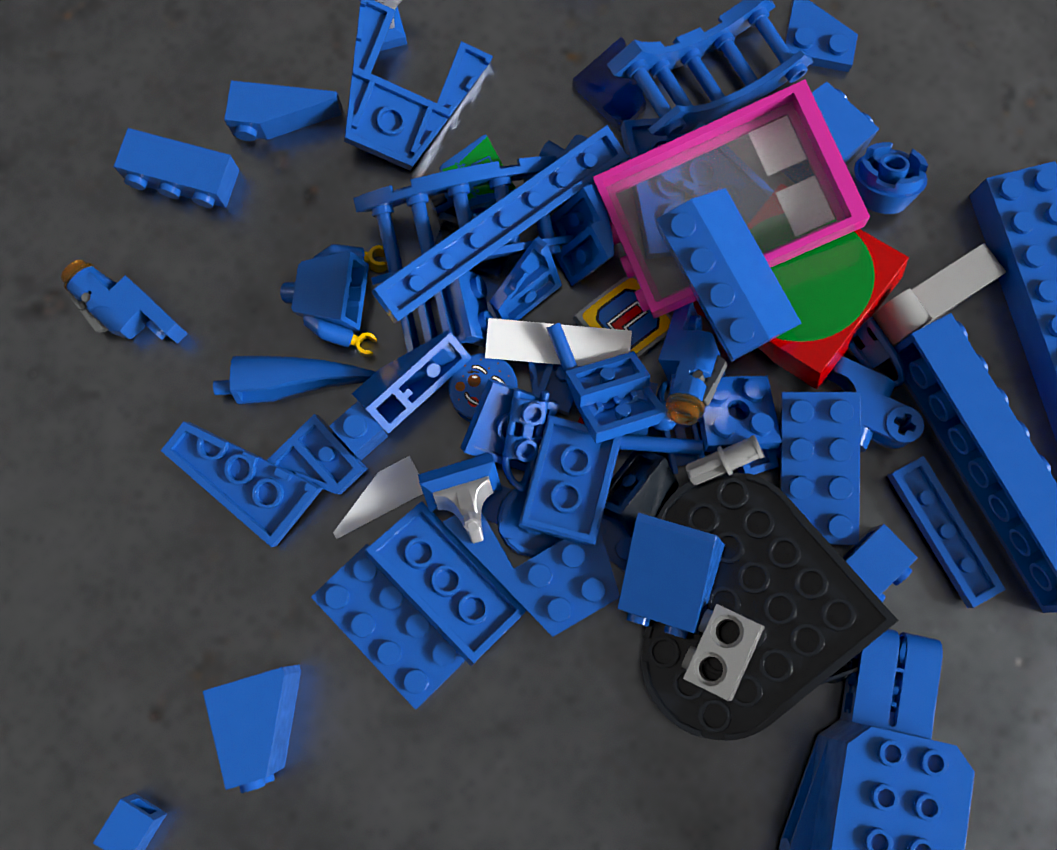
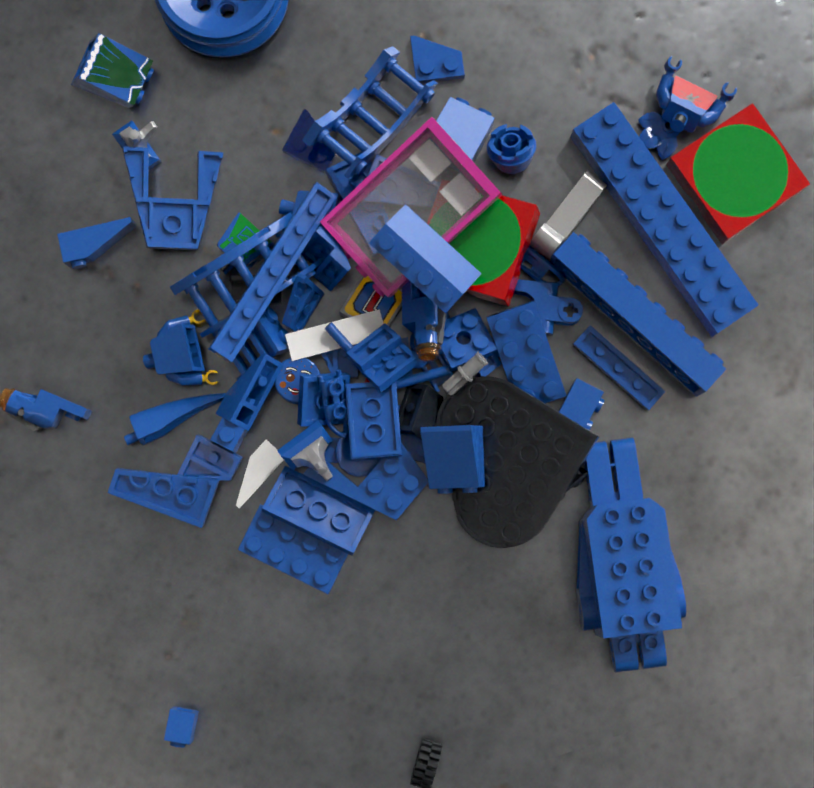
camera: 15 degrees left, 5 degrees up
blue brick [113,128,240,208] -> none
blue slope [203,665,301,793] -> none
light grey brick [682,604,764,701] -> none

